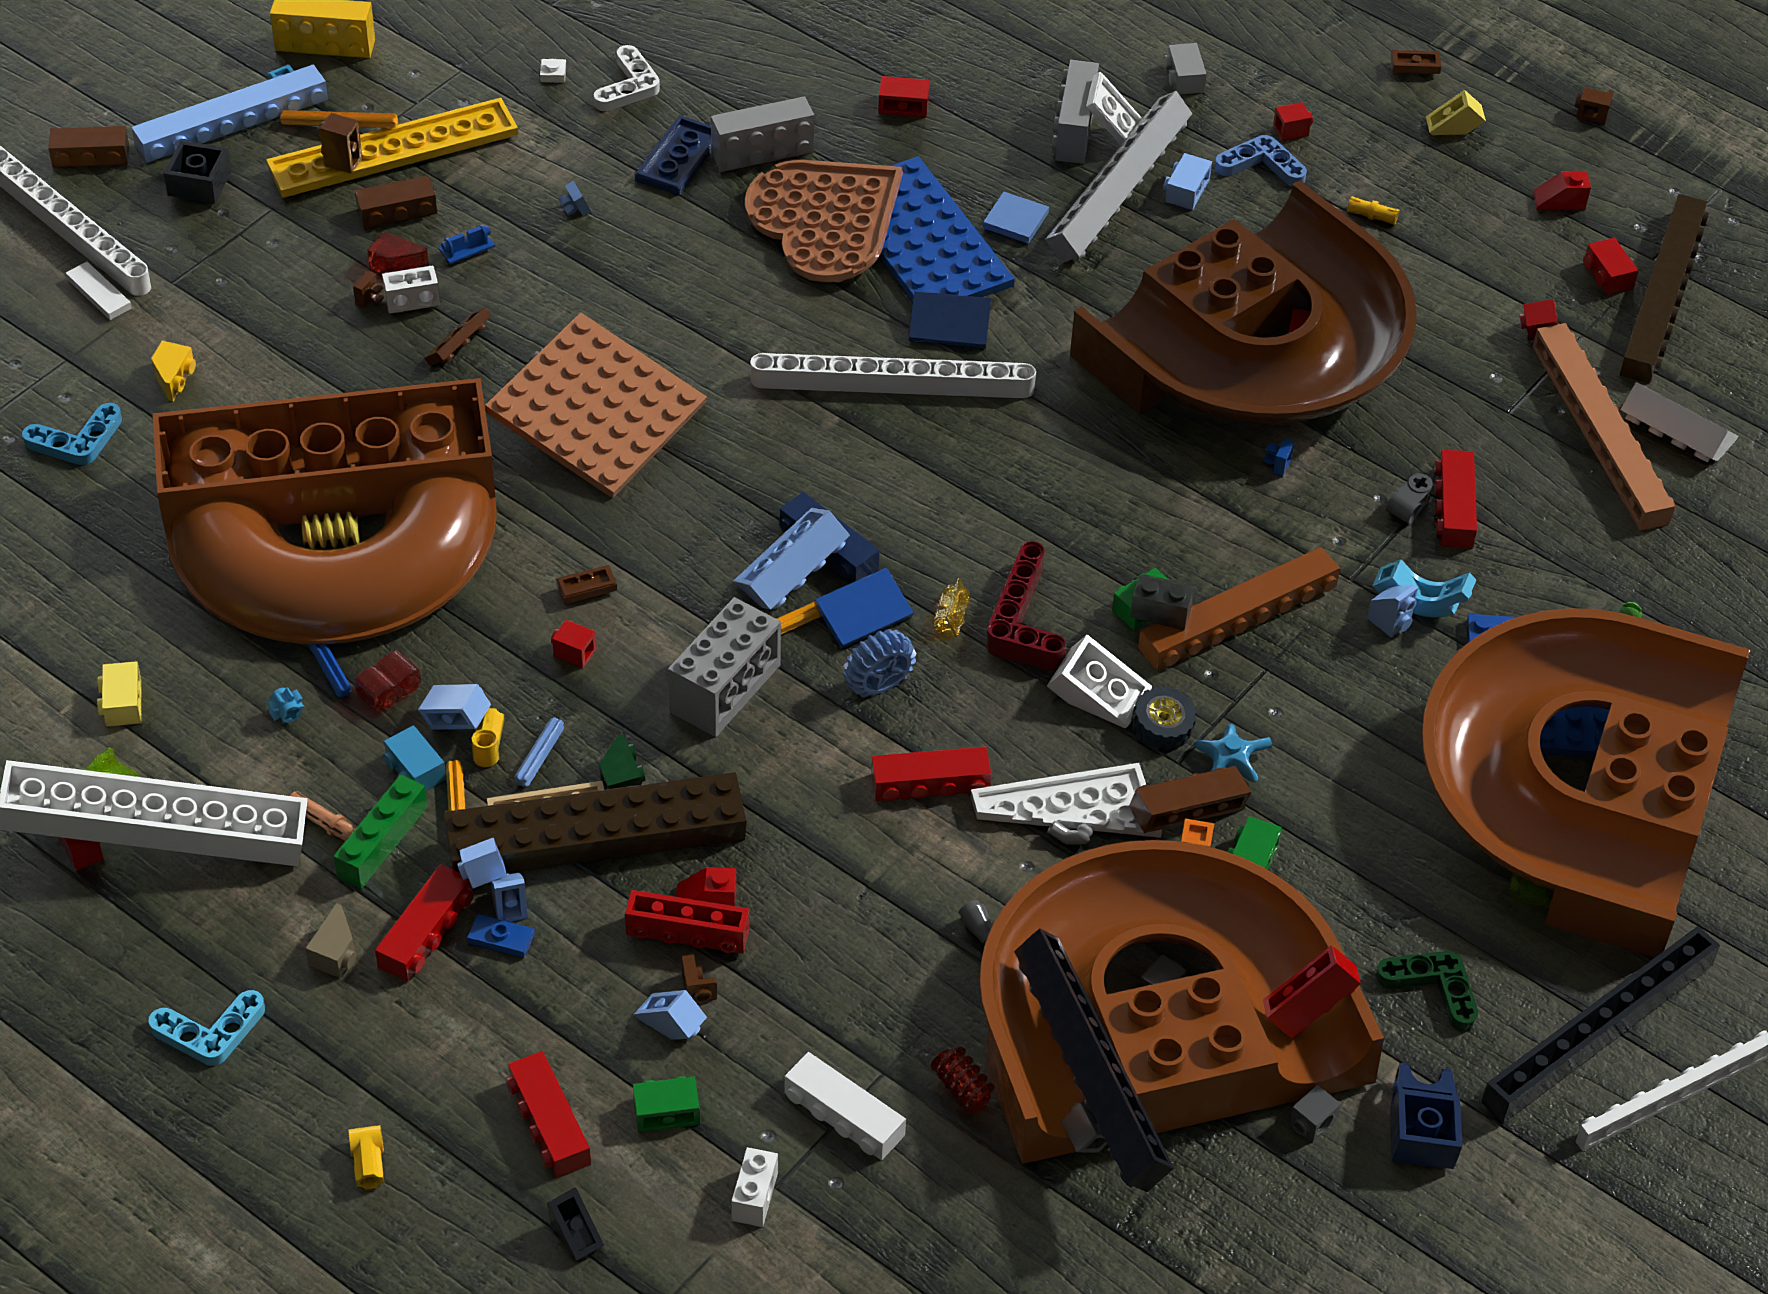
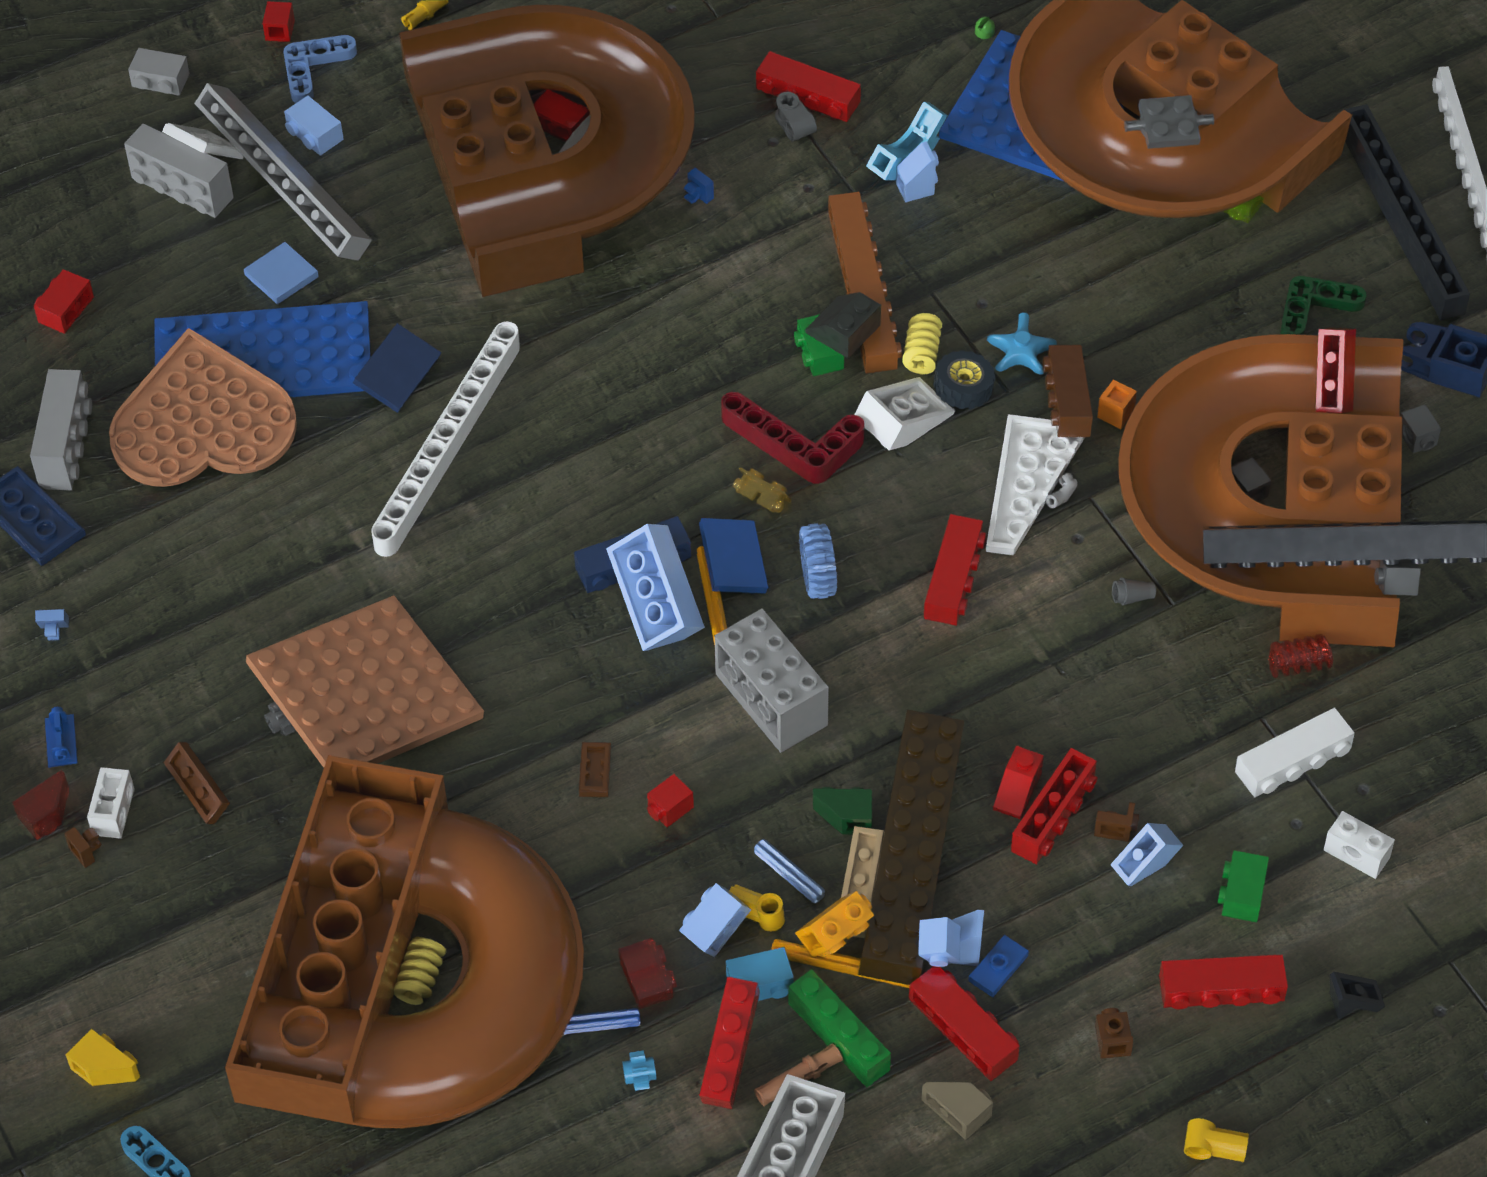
camera: 65 degrees left, 5 degrees up
green brick [1228,816,1282,870] -> none
none -> red brick [699,977,760,1109]
none -> light orange brick [795,891,874,957]
none -> light yellow piece [902,313,942,374]
none -> reddish brown brick [1095,1008,1133,1059]
none -> dark grey plate [1124,95,1214,149]

